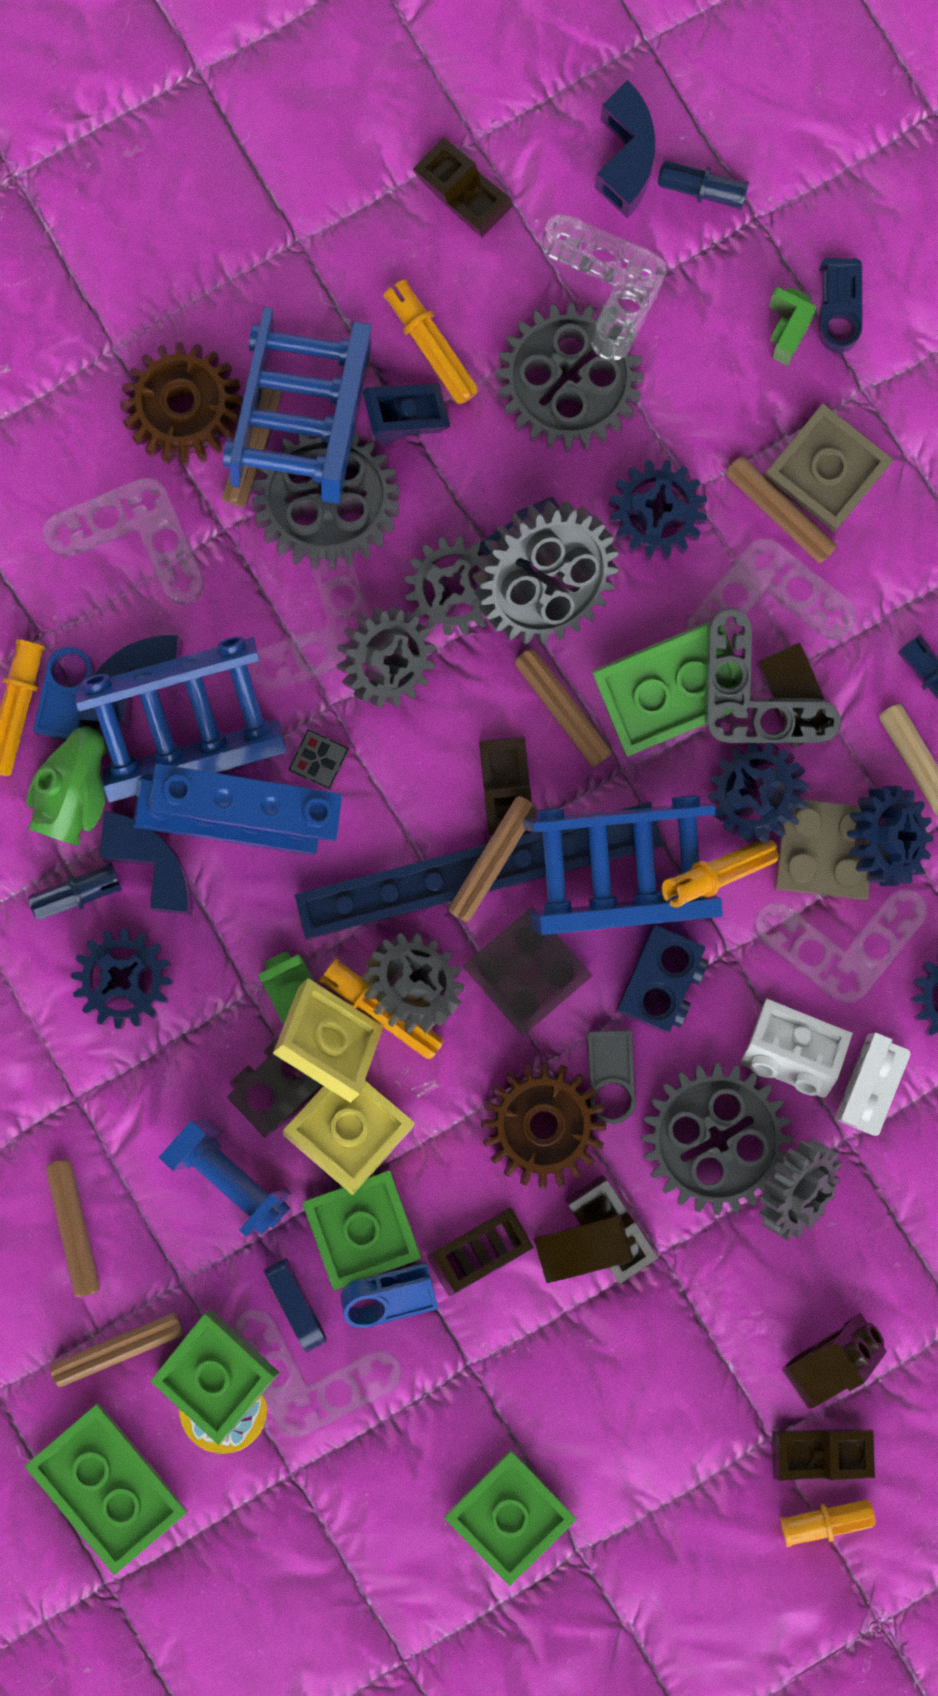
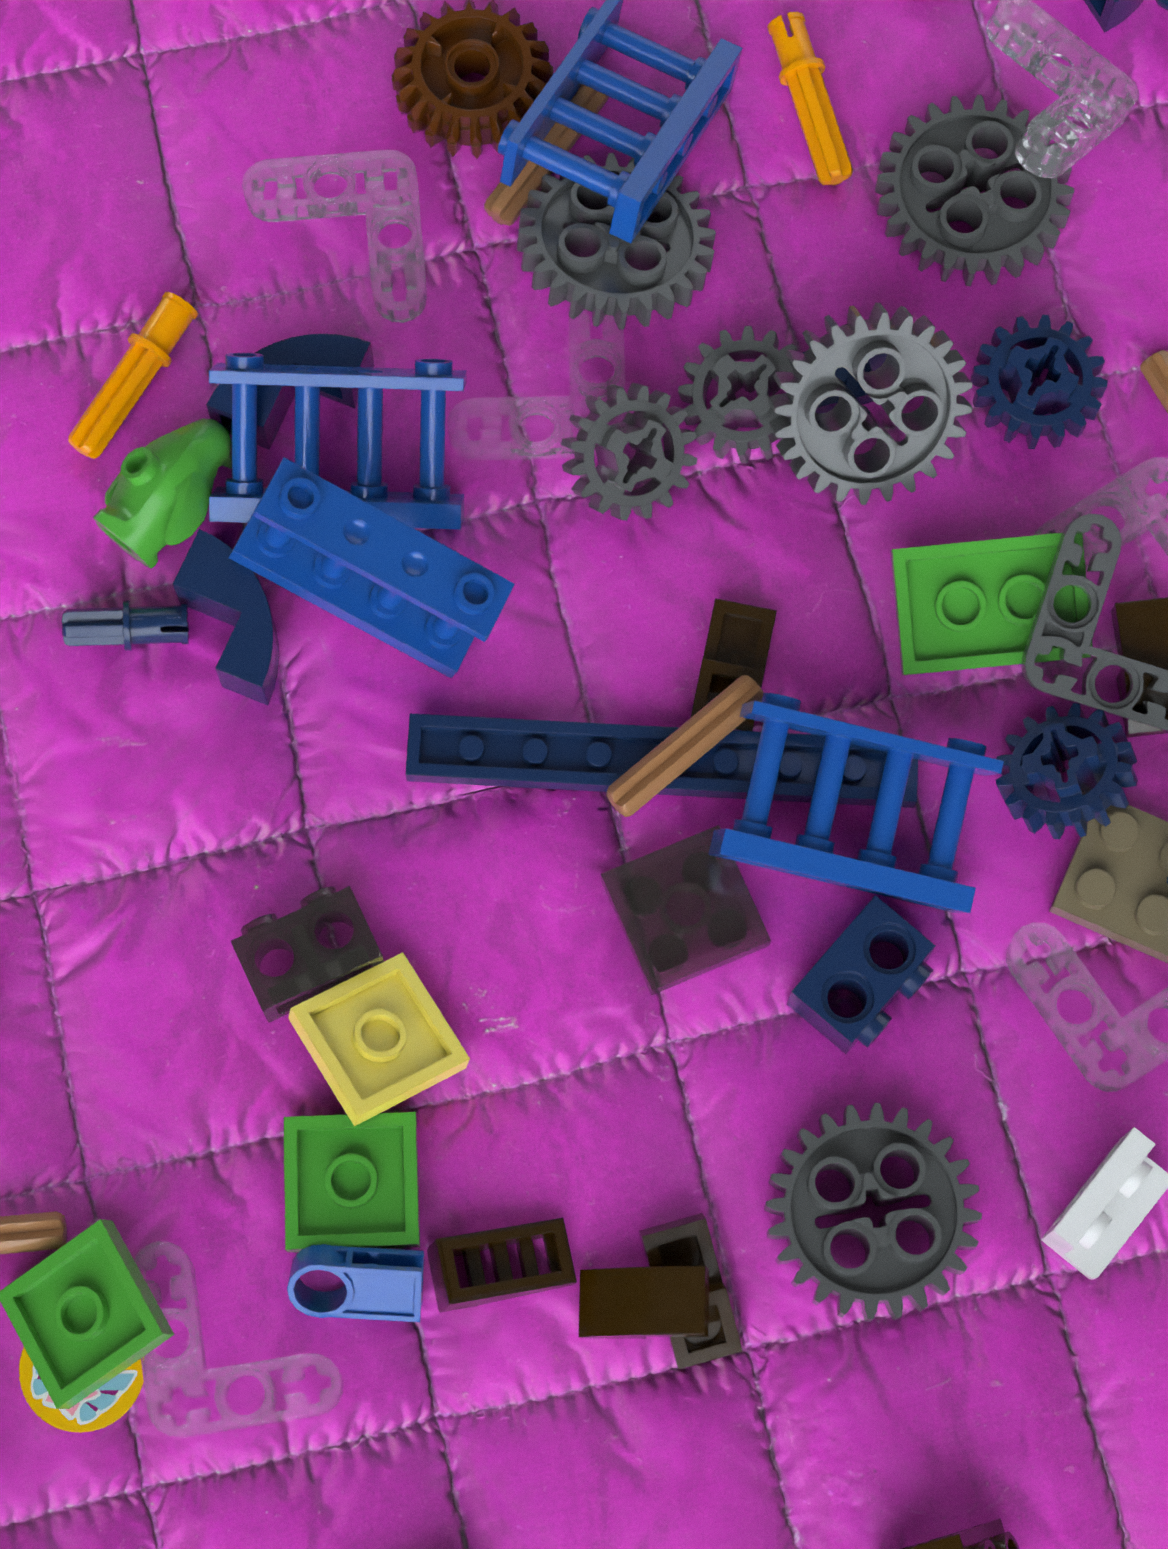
camera: 15 degrees right, 10 degrees down
blue piece [32,647,94,741] -> none
dark blue gear [71,928,174,1029] -> none
blue fence [158,1120,291,1237] -> none
bright green bracket [258,951,314,1025] -> none
dark blue piece [263,1258,328,1353] -> none
light yellow plate [273,978,384,1102] -> none
tile [288,729,350,791] -> none
light orange axle [319,958,444,1059] -> none
dark blue slope [362,384,450,446] -> none
dark grey gear [362,933,464,1033] -> none
reddish brown gear [481,1062,607,1188] -> none
medium nougat axle [515,648,611,767] -> none
dark grey piece [587,1030,636,1124] -> none
light orange axle [662,840,779,908] -> none
white bracket [740,998,853,1097] -> none
dark grey gear [759,1139,841,1240] -> none

